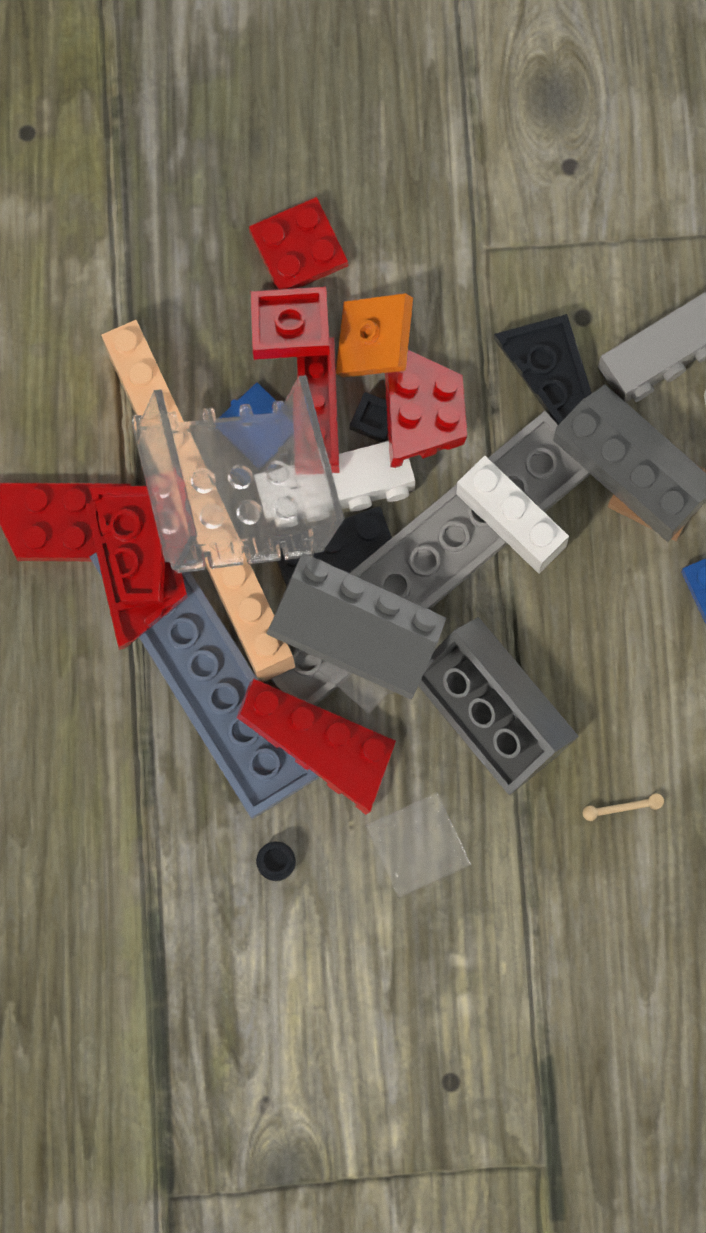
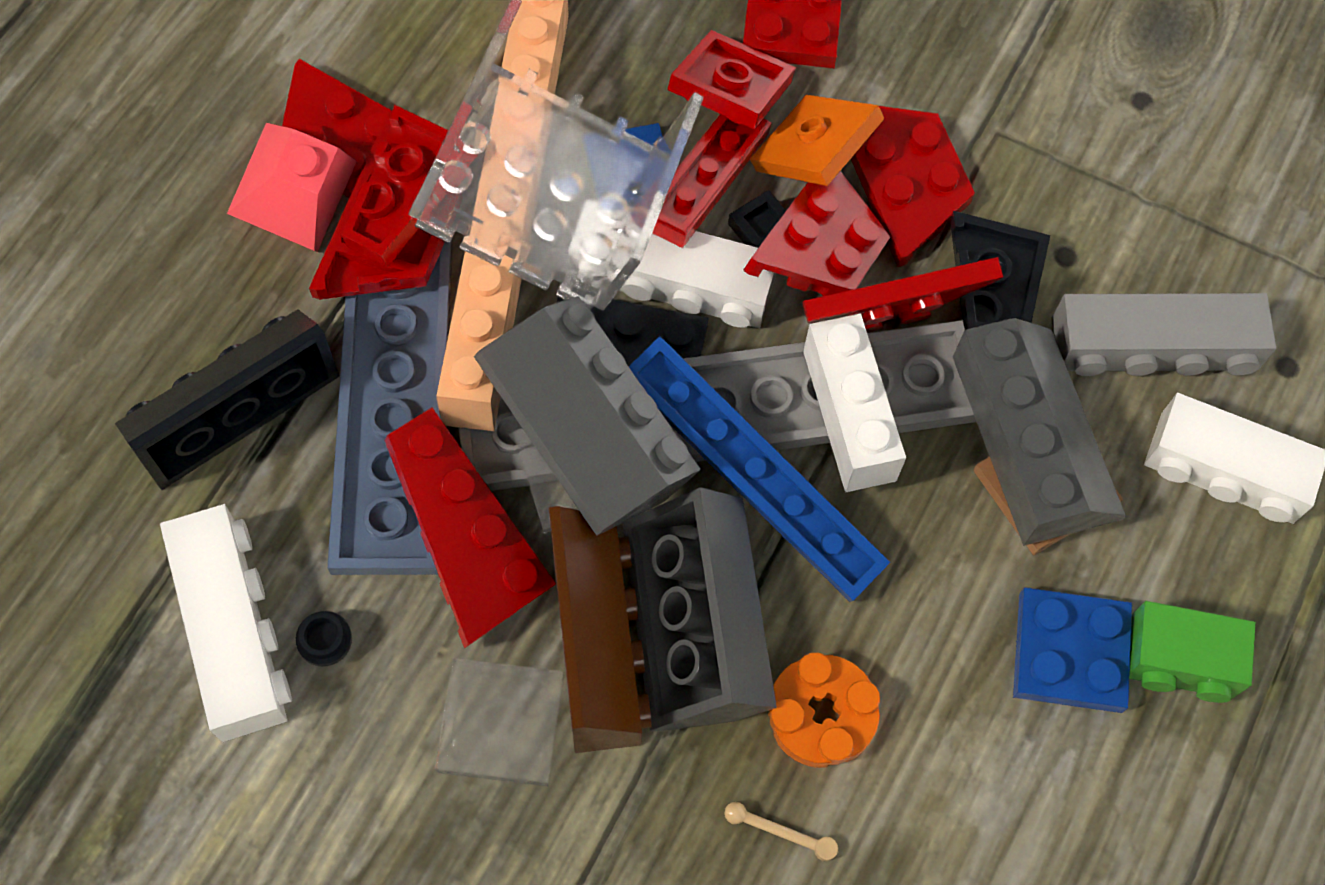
camera: 25 degrees right, 10 degrees down
none -> black slope [115,309,340,490]
none -> white brick [160,504,292,742]
none -> coral slope [227,123,357,253]
none -> reddish brown slope [549,506,652,753]
none -> blue plate [629,336,890,602]
none -> orange plate [768,652,880,768]
none -> red wing [802,257,1003,333]
none -> red wing [851,106,975,267]

